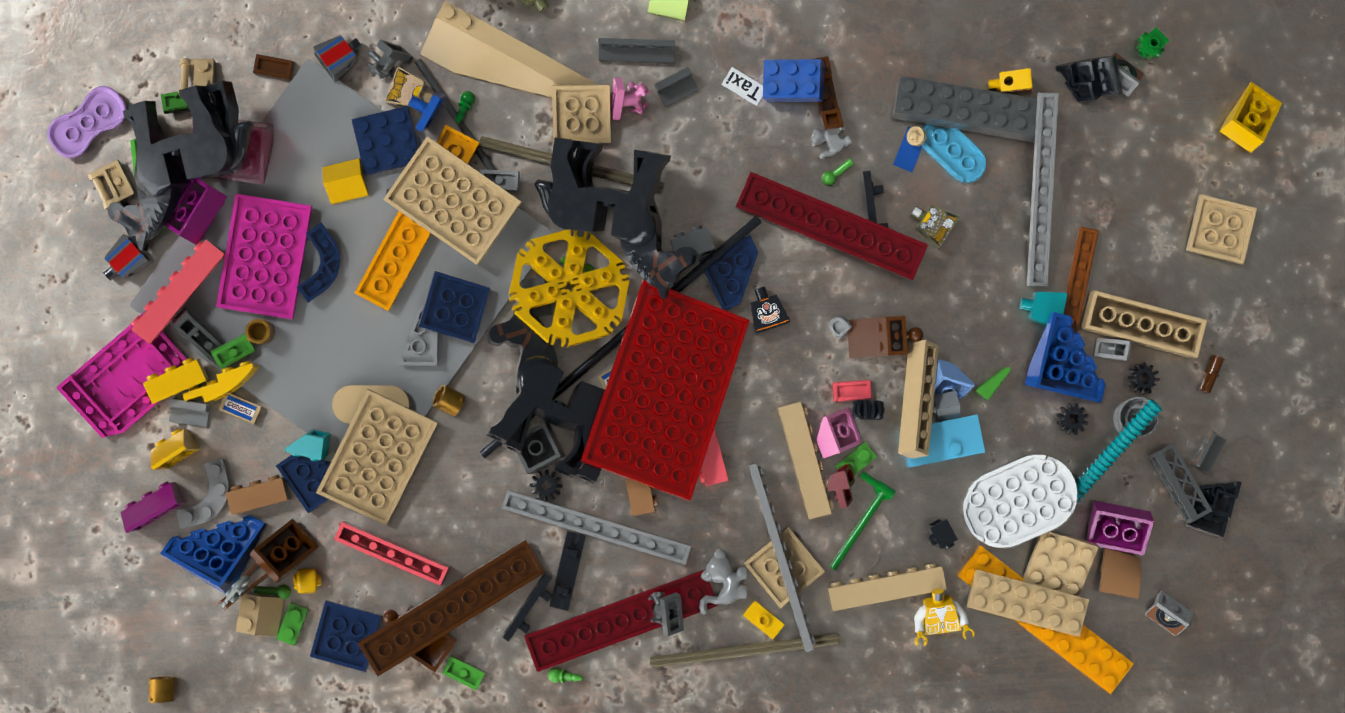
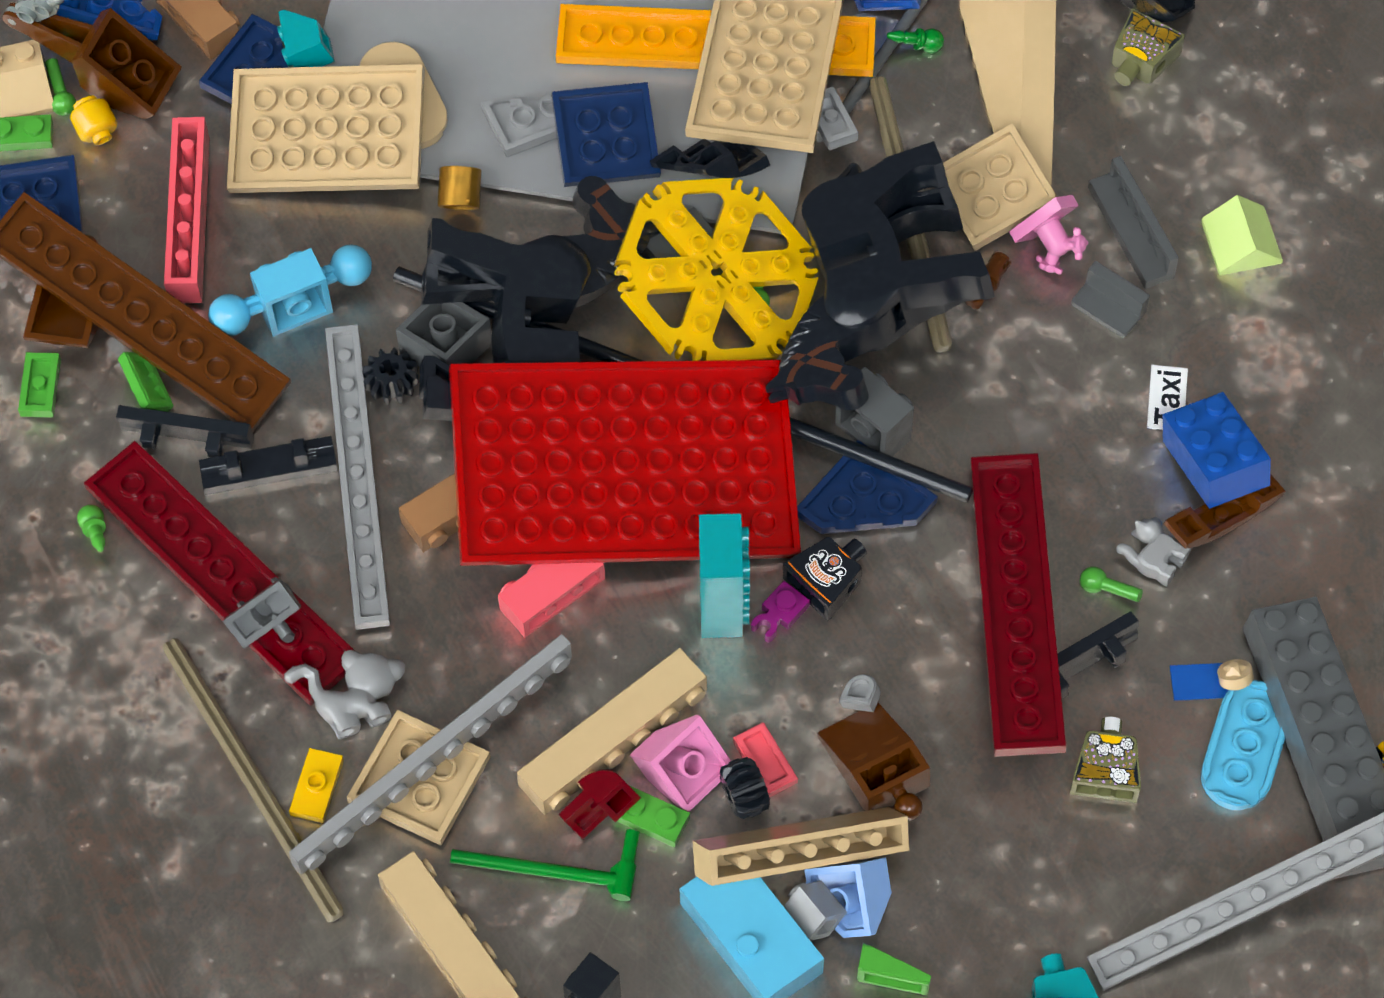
camera: 65 degrees right, 25 degrees down
none -> bright green plate [118,352,174,412]
none -> medium azure brick [208,244,372,337]
none -> black slope [650,139,770,178]
none -> teal brick [699,514,750,638]
none -> magenta plate [751,581,810,643]
none -> reddish brown axle [965,252,1011,310]

